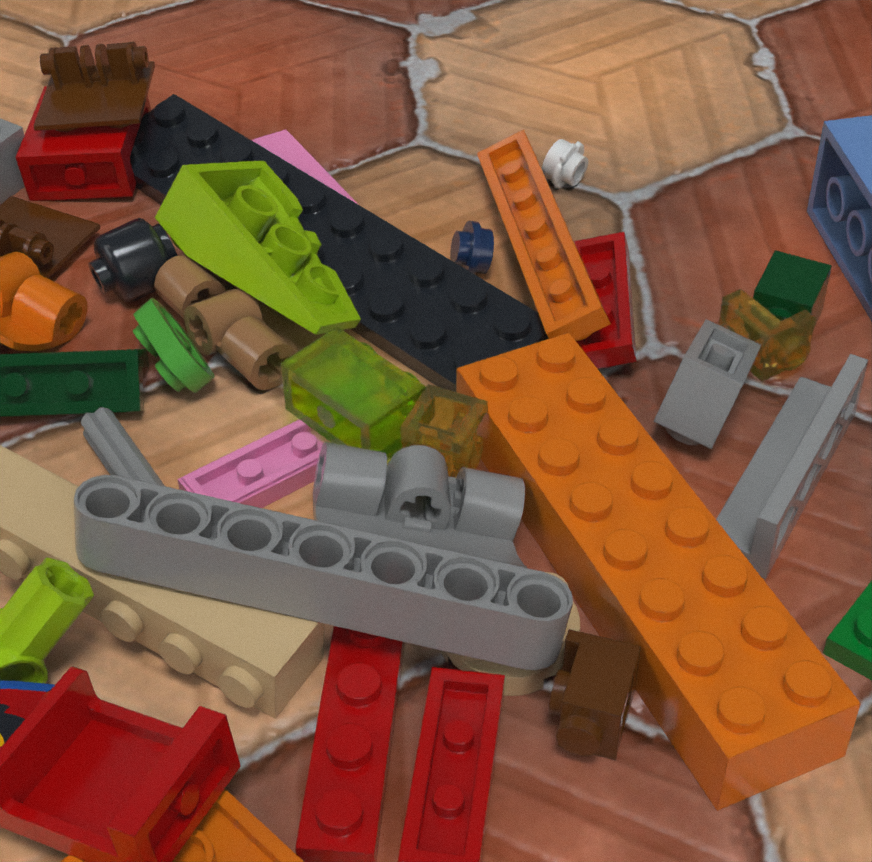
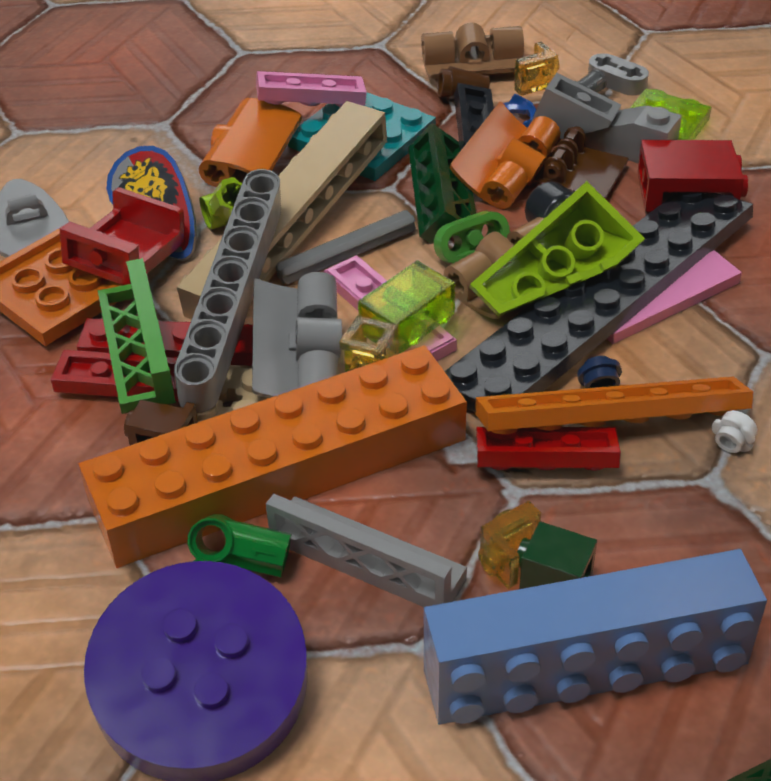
camera: 90 degrees right, 0 degrees up
reddish brown hinge [34,41,155,132] -> none
light grey slope [653,319,761,449] -> none
none -> bright green fence [97,258,176,414]
none -> green piece [187,514,292,577]

